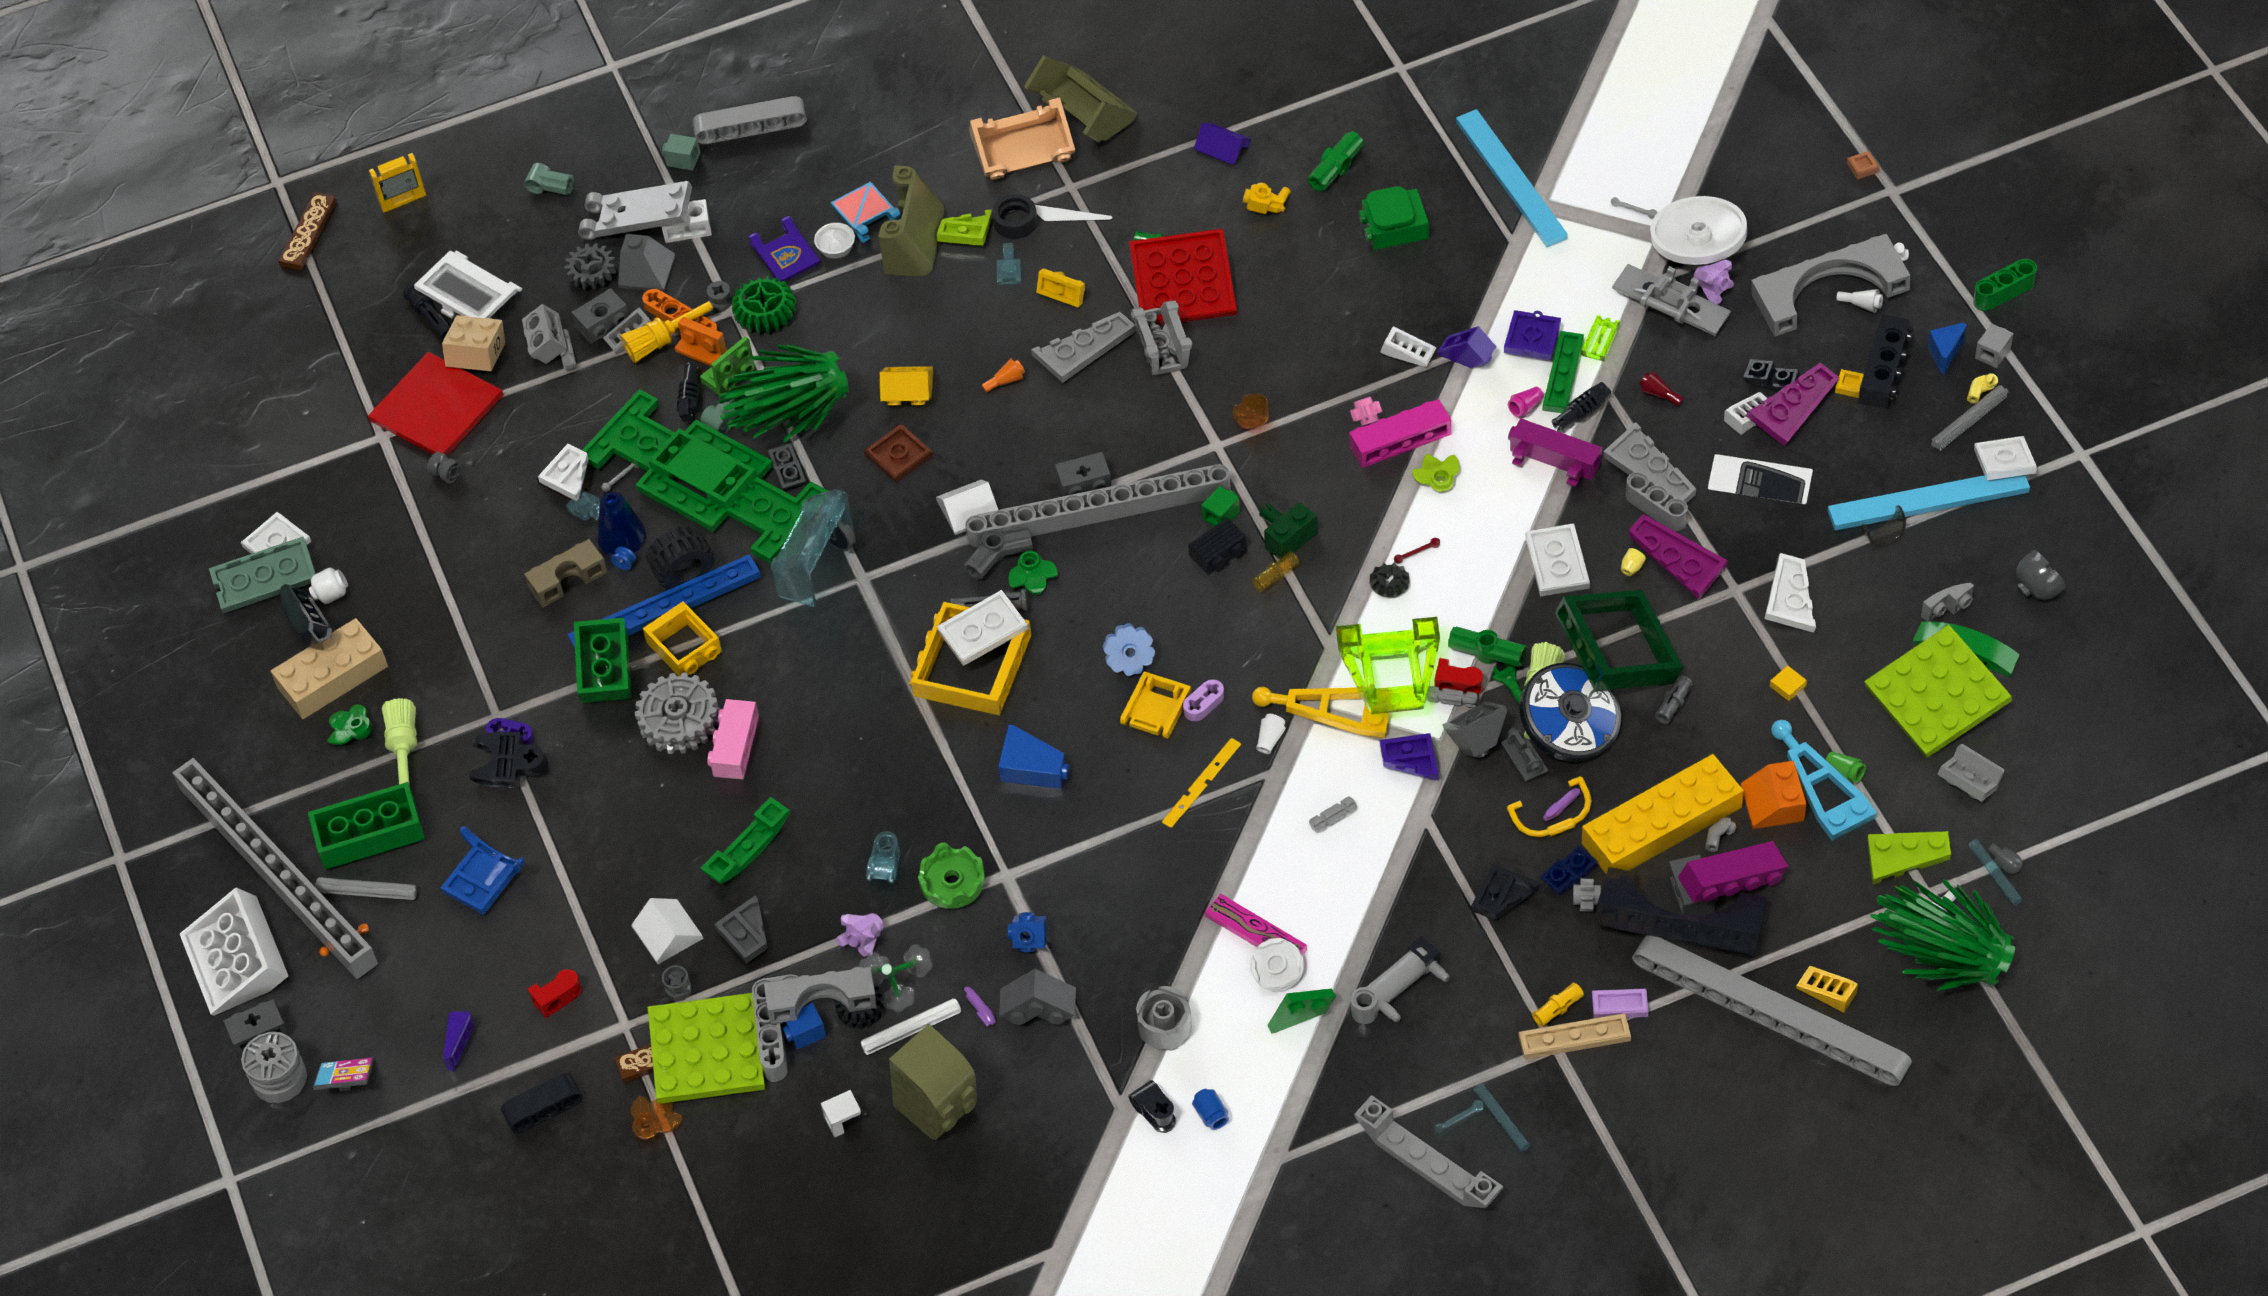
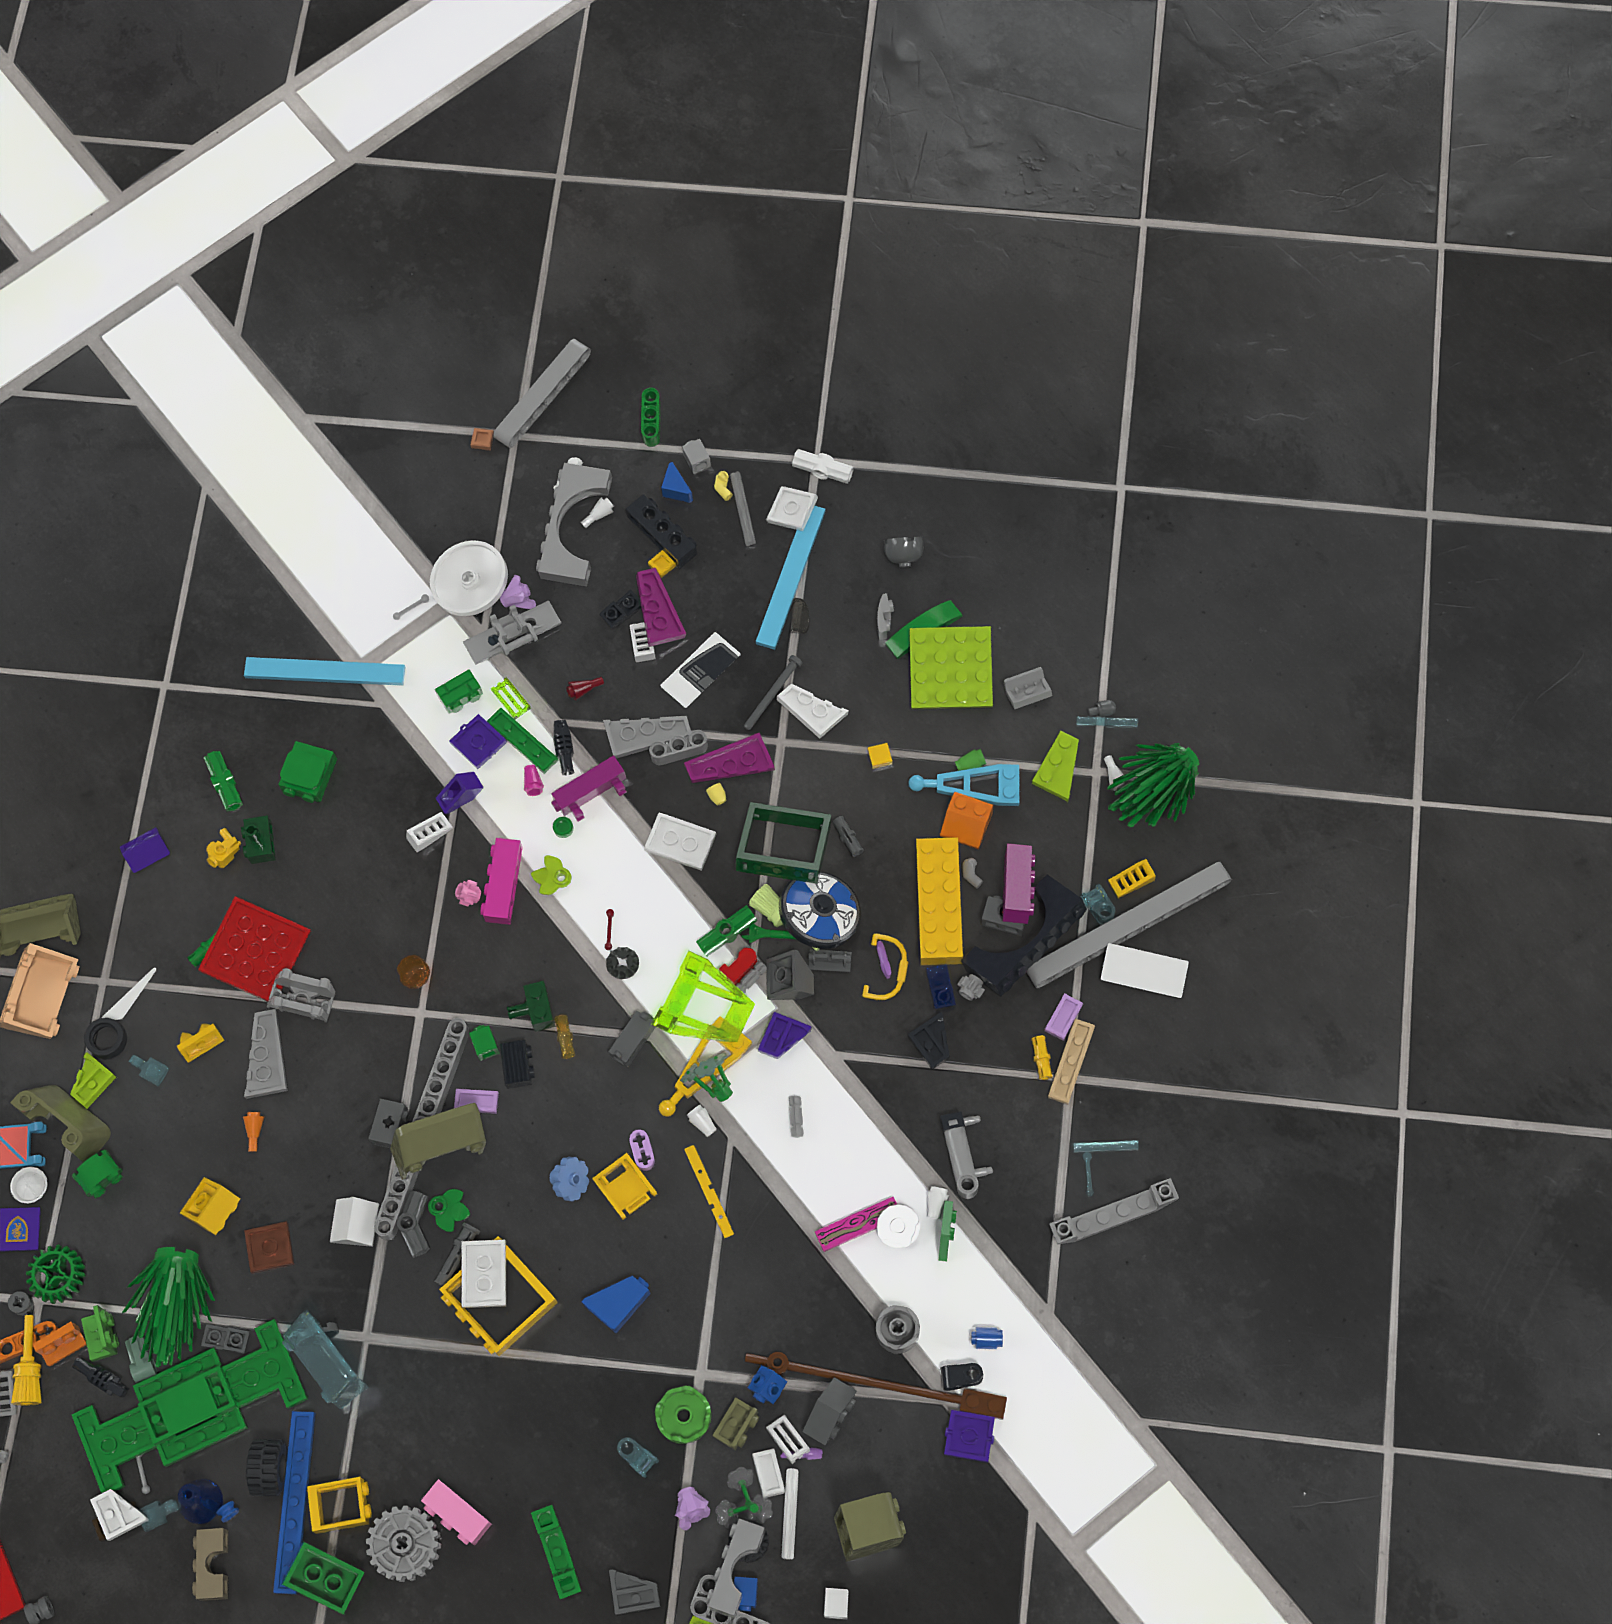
camera: 60 degrees left, 15 degrees up
none -> green brick [72,1150,123,1199]
none -> dark green brick [241,815,276,864]
none -> olive windscreen [390,1103,486,1180]
none -> green brick [434,669,483,714]
none -> lavender tile [454,1089,499,1114]
none -> light grey beam [493,339,591,448]
none -> green tile [553,817,574,838]
none -> dark grey brick [608,1011,656,1068]
none -> plant [680,1053,733,1102]
none -> olive bracket [712,1398,759,1451]
none -> dark grey bar [744,655,803,730]
none -> reddish brown bar [745,1352,1007,1420]
none -> white tile [752,1448,785,1498]
none -> white tile [766,1415,810,1464]
none -> white piece [792,449,853,484]
none -> white cone [927,1186,949,1219]
none -> dark purple plate [944,1410,995,1463]
none -> clear light blue piece [1081,884,1115,925]
none -> white sticker [1101,943,1189,998]

